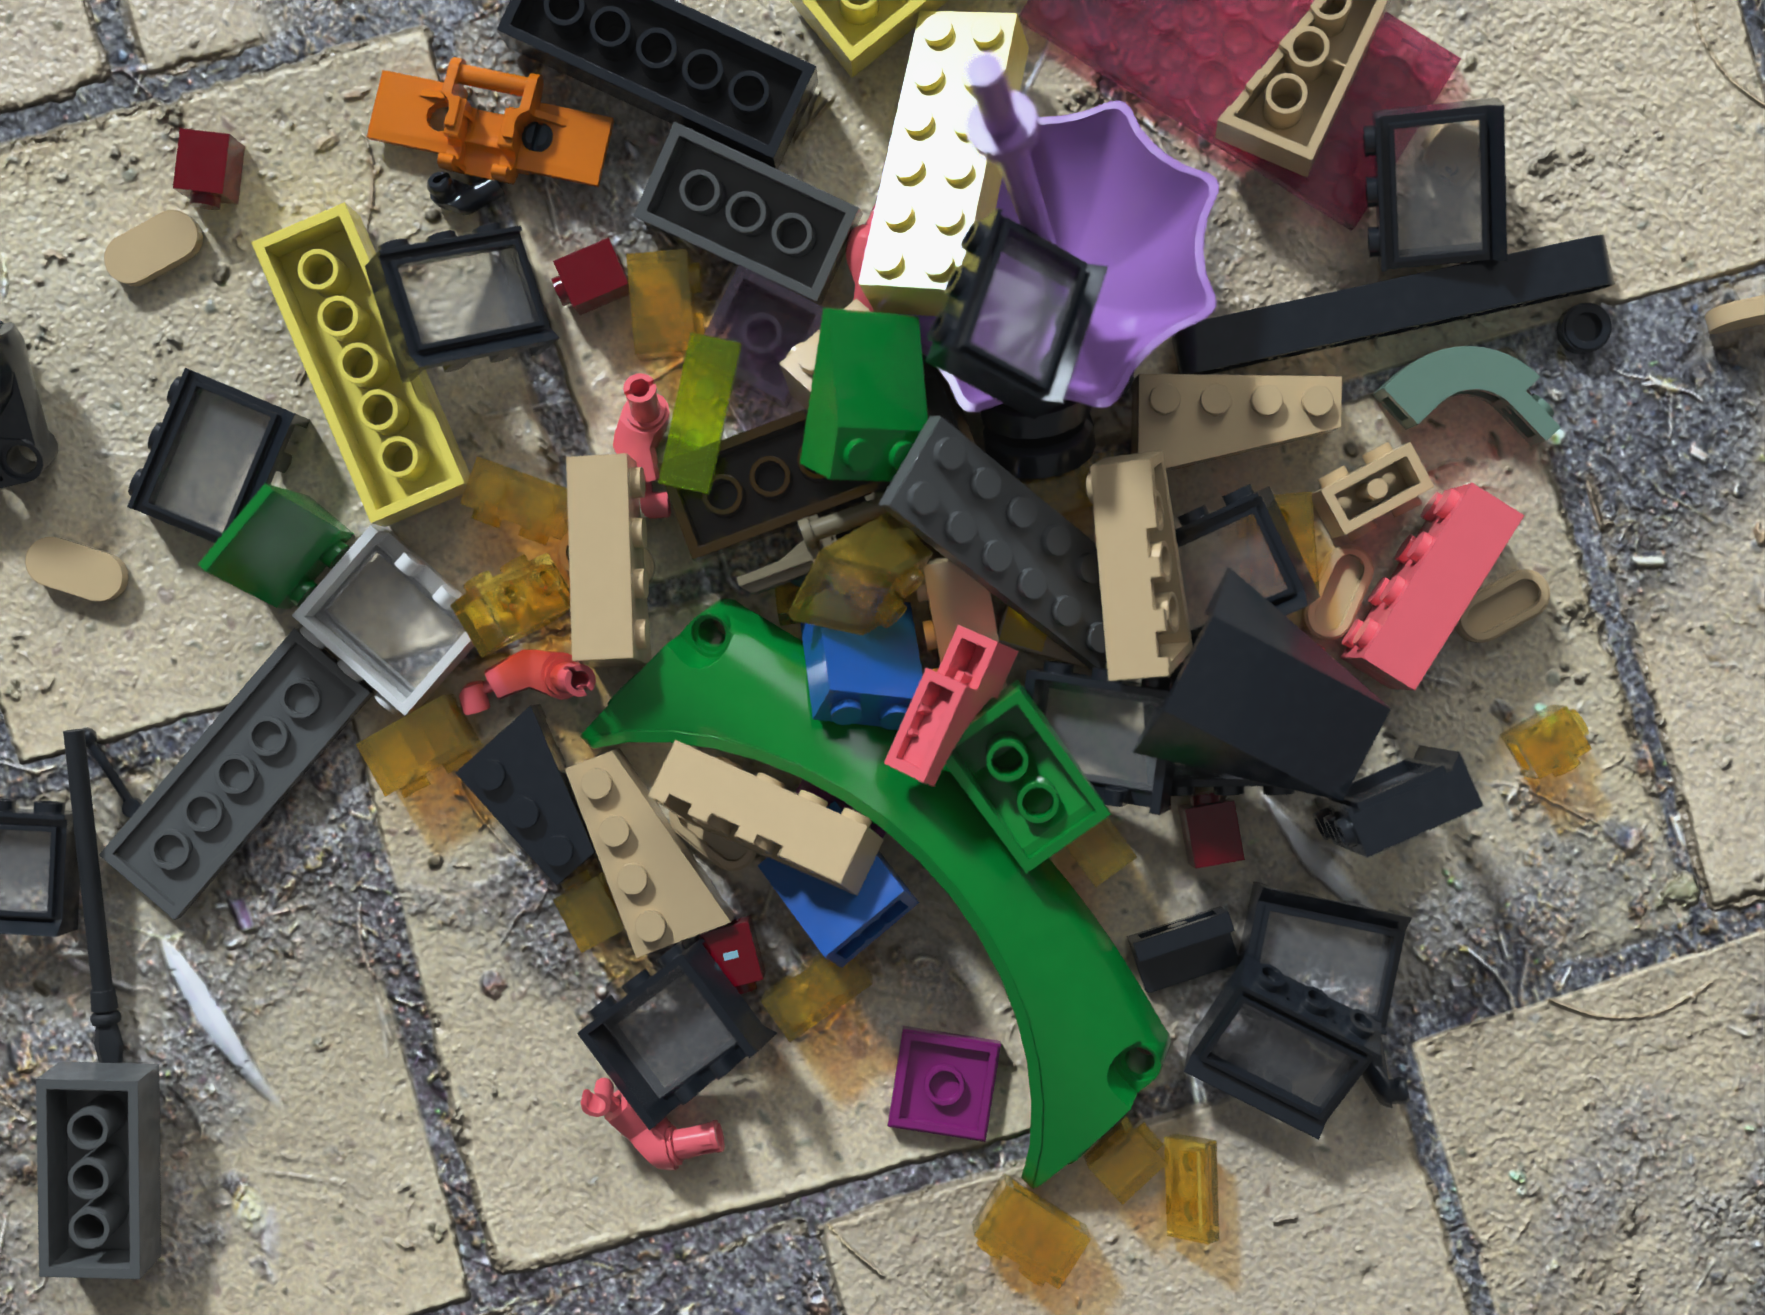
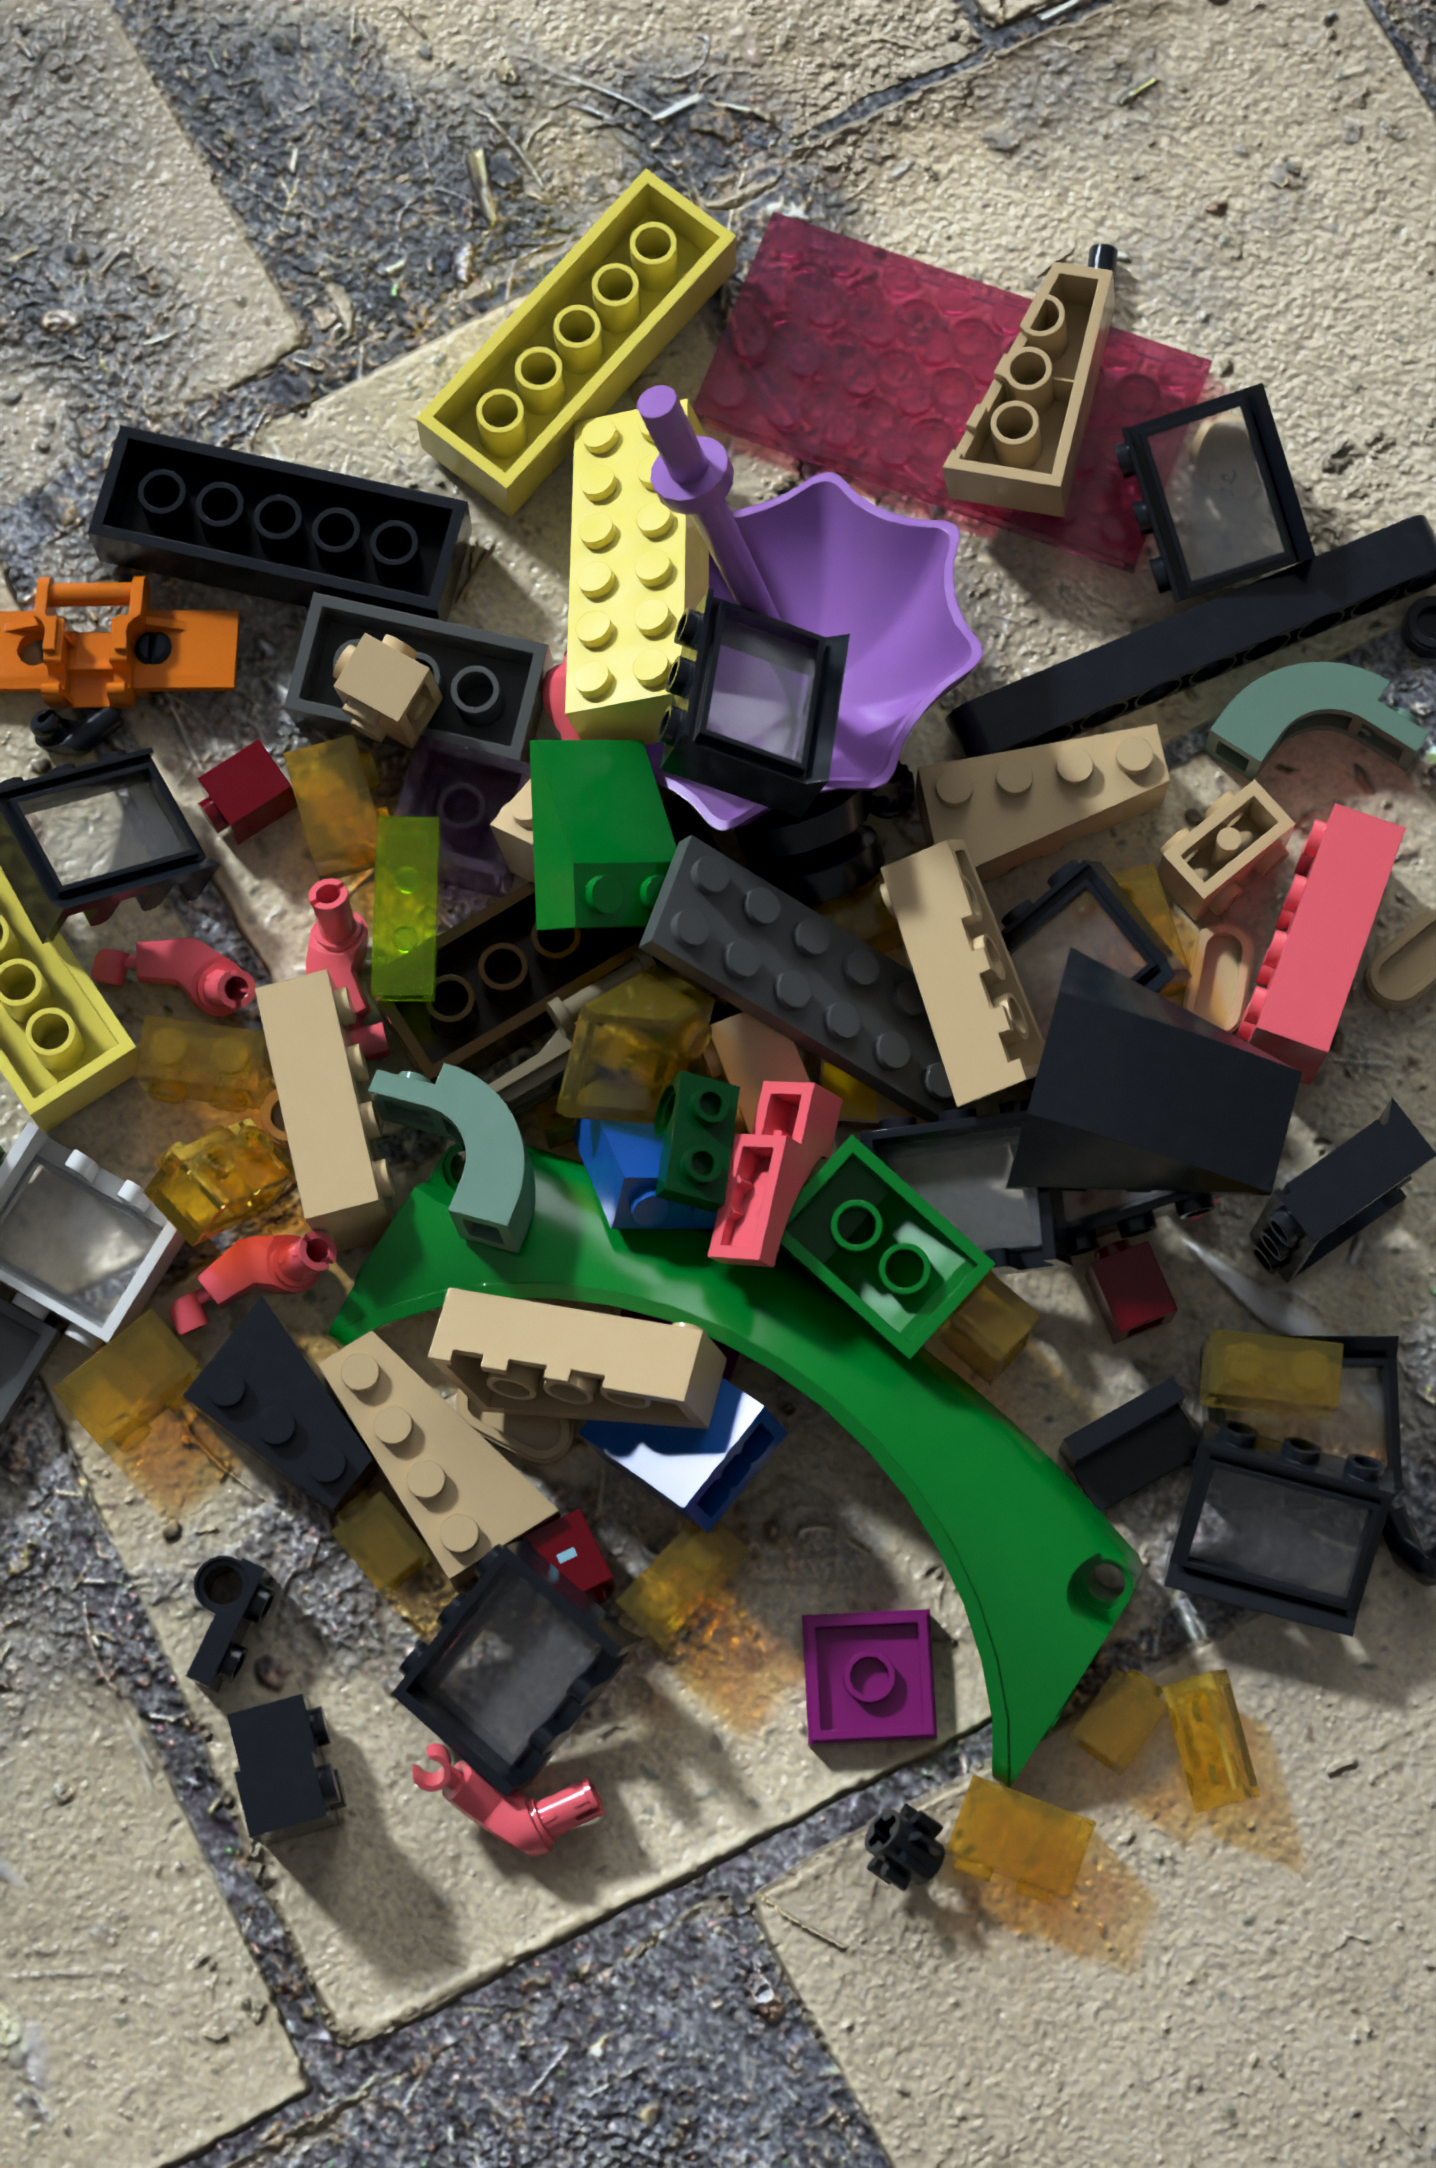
camera: 10 degrees left, 15 degrees down
none -> coral arm [91,937,256,1016]
none -> black plate [186,1556,276,1693]
none -> black brick [227,1694,347,1846]
none -> tan brick [333,633,443,749]
none -> sand green arch [368,1063,535,1253]
none -> dark green plate [654,1070,740,1212]
none -> black gear [865,1804,945,1891]
none -> clear yellow brick [1199,1329,1343,1420]

